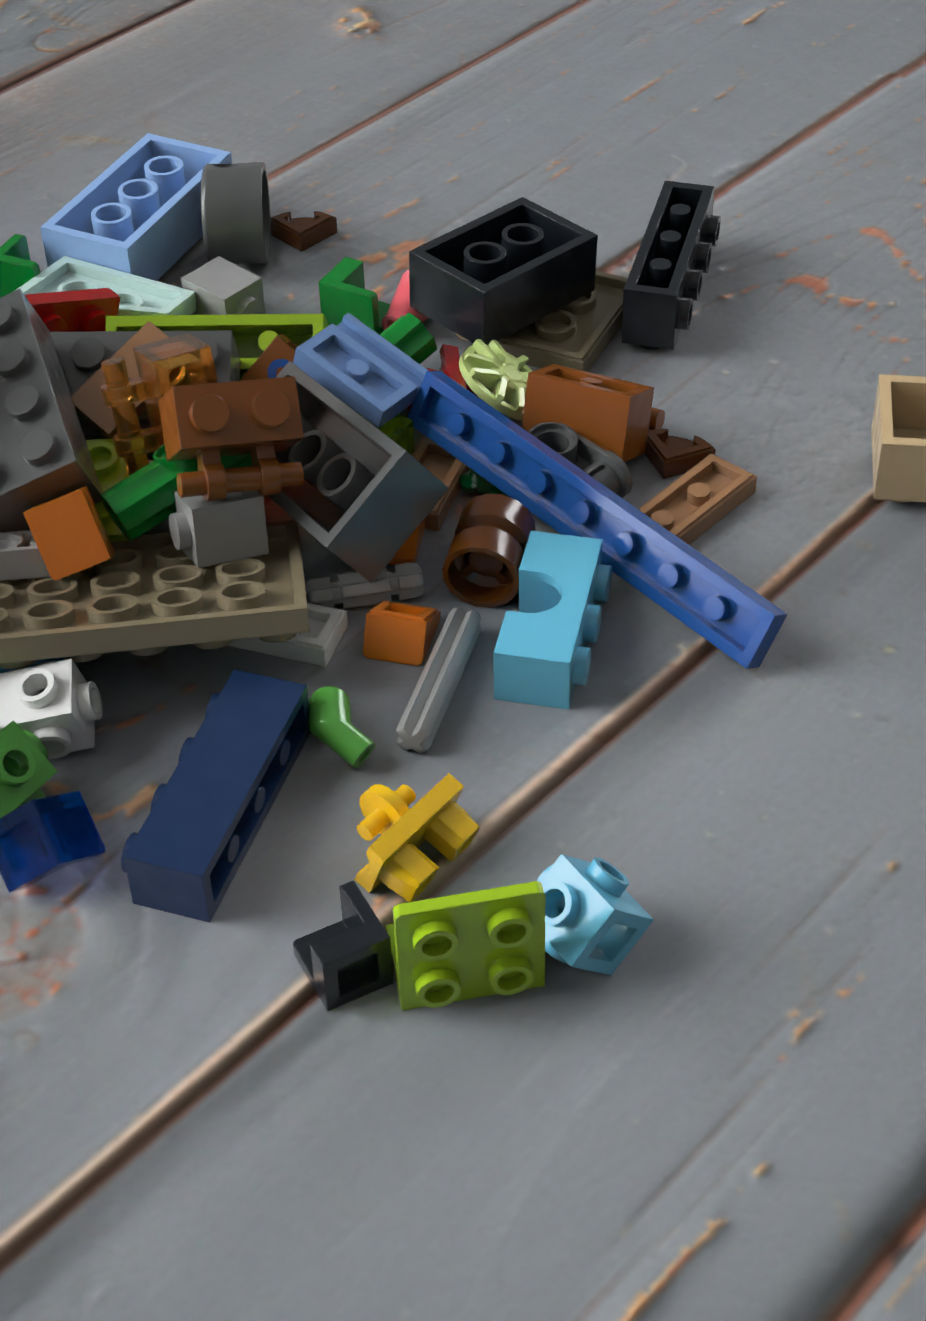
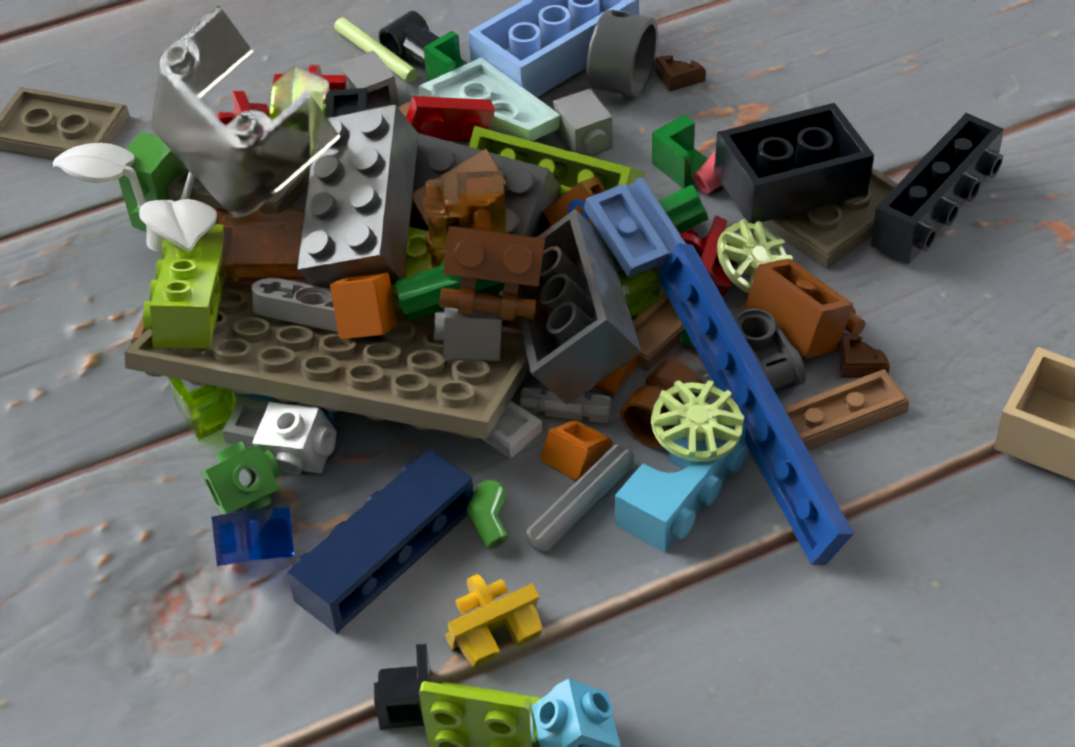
camera: 25 degrees right, 5 degrees up
none -> yellowish green wheel [651,380,744,462]

